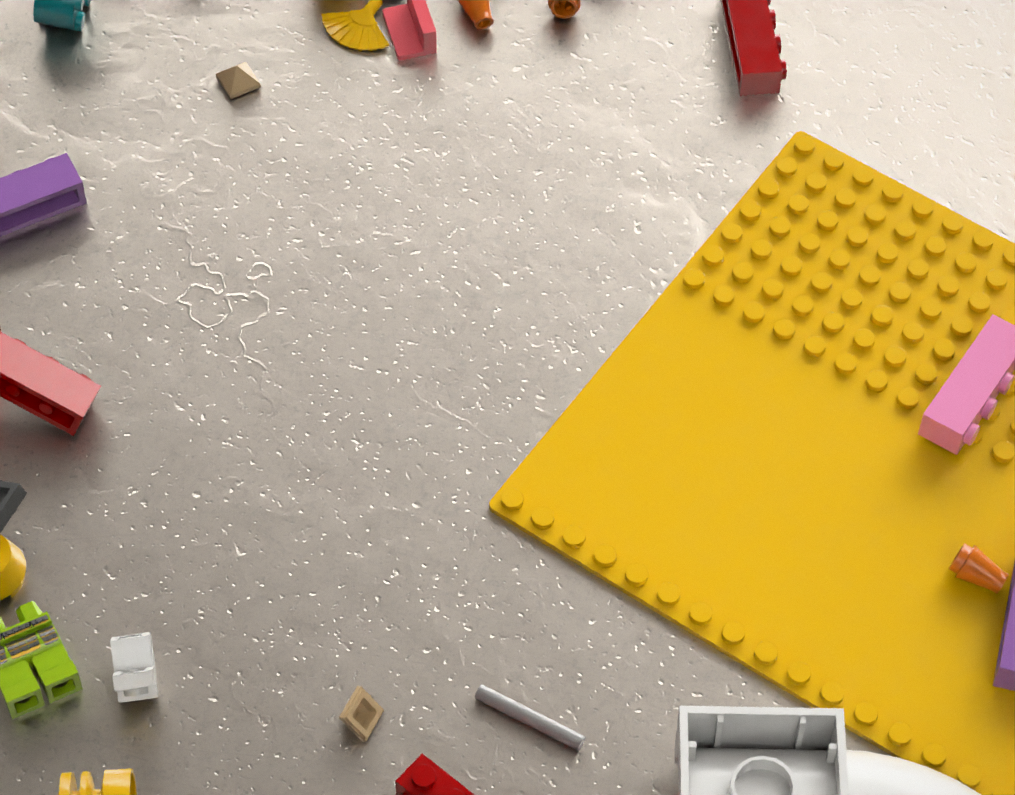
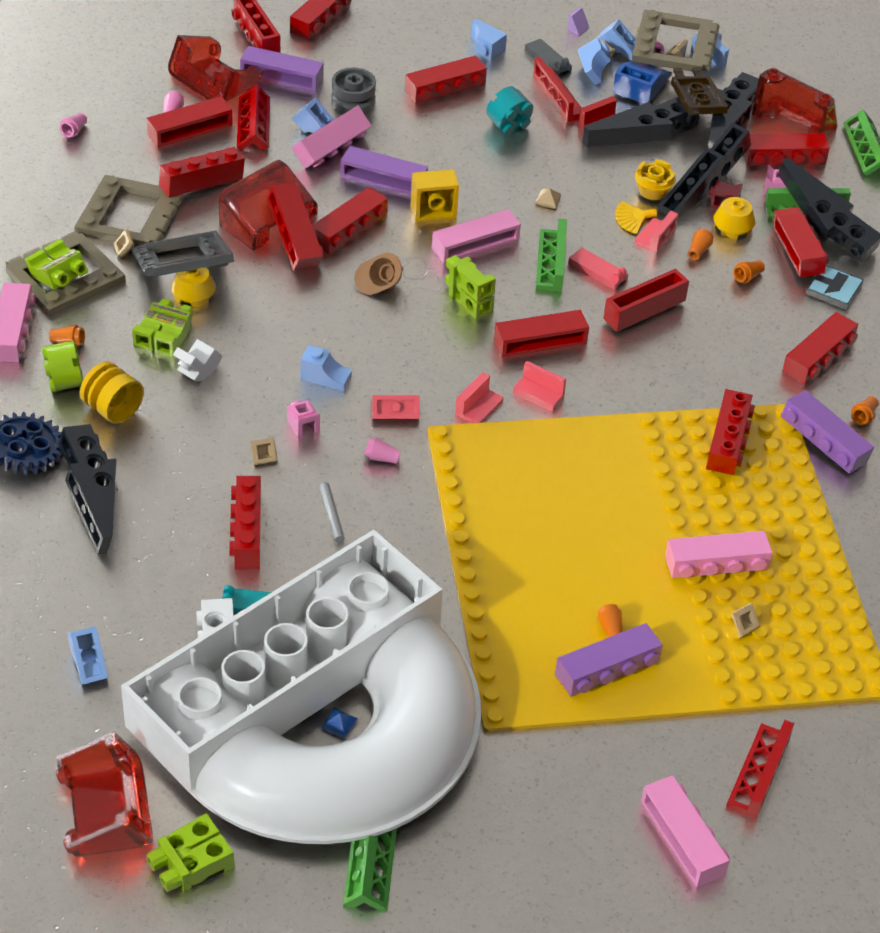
camera: 45 degrees right, 10 degrees down
none -> bright pink window [287,400,320,439]
none -> light blue arch [300,345,352,391]
none -> red brick [312,187,388,254]
none -> medium nougat piece [354,252,404,295]
none -> bright pink cone [364,437,401,464]
none -> coral panel [372,395,420,419]
none -> yellow brick [410,169,459,222]
none -> bright pink brick [432,209,521,264]
none -> lime hips [445,255,496,319]
none -> coral panel [455,372,503,423]
none -> red brick [494,309,589,357]
none -> coral panel [513,361,566,412]
none -> bright green fence [536,219,567,292]
none -> coral hinge [568,248,629,291]
none -> red brick [603,268,689,332]
none -> red brick [706,389,755,475]
none -> medium lavender brick [781,390,875,474]
none -> orange cone [851,396,879,425]

